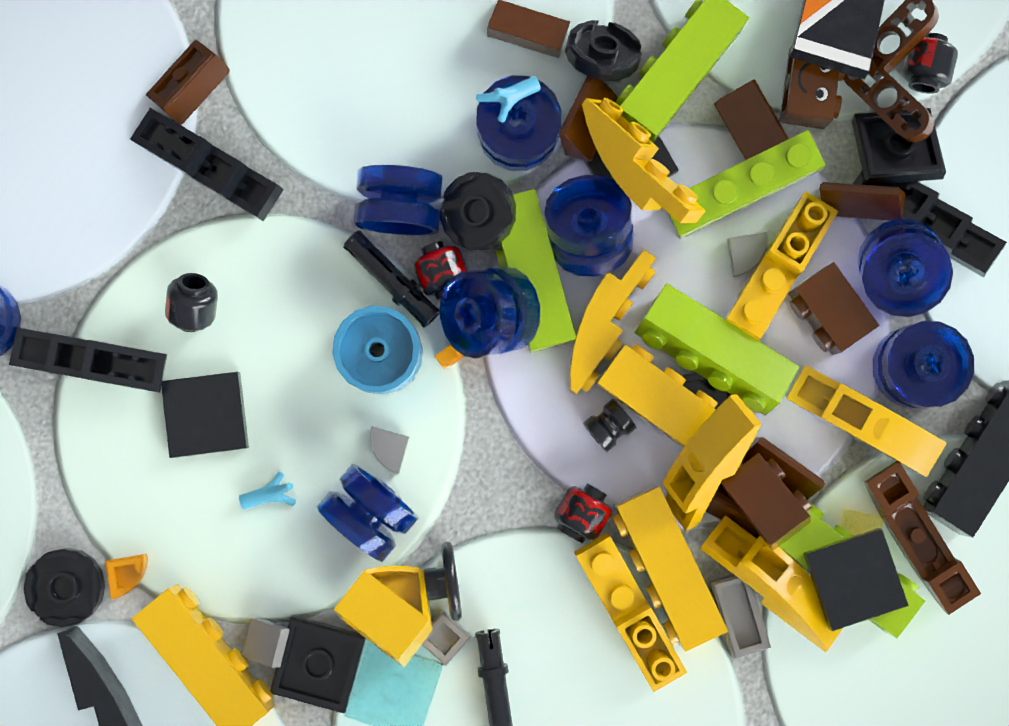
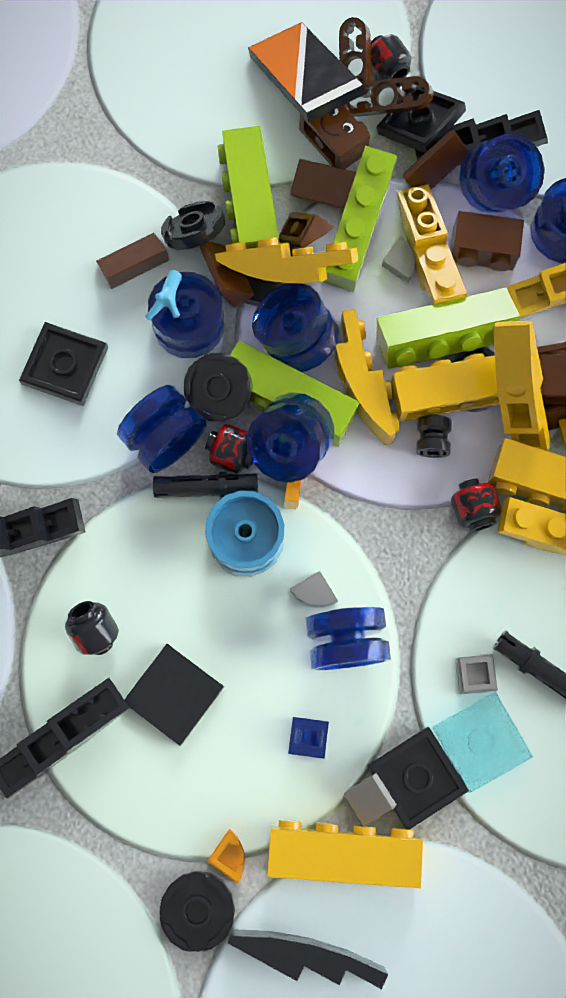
camera: 50 degrees left, 10 degrees down
medium azure bar [239,472,296,510] -> none
yellow piece [334,541,462,668] -> none
none -> black tile [19,322,108,406]
none -> reddish brown slope [279,212,335,248]
none -> clear blue tile [288,717,329,759]

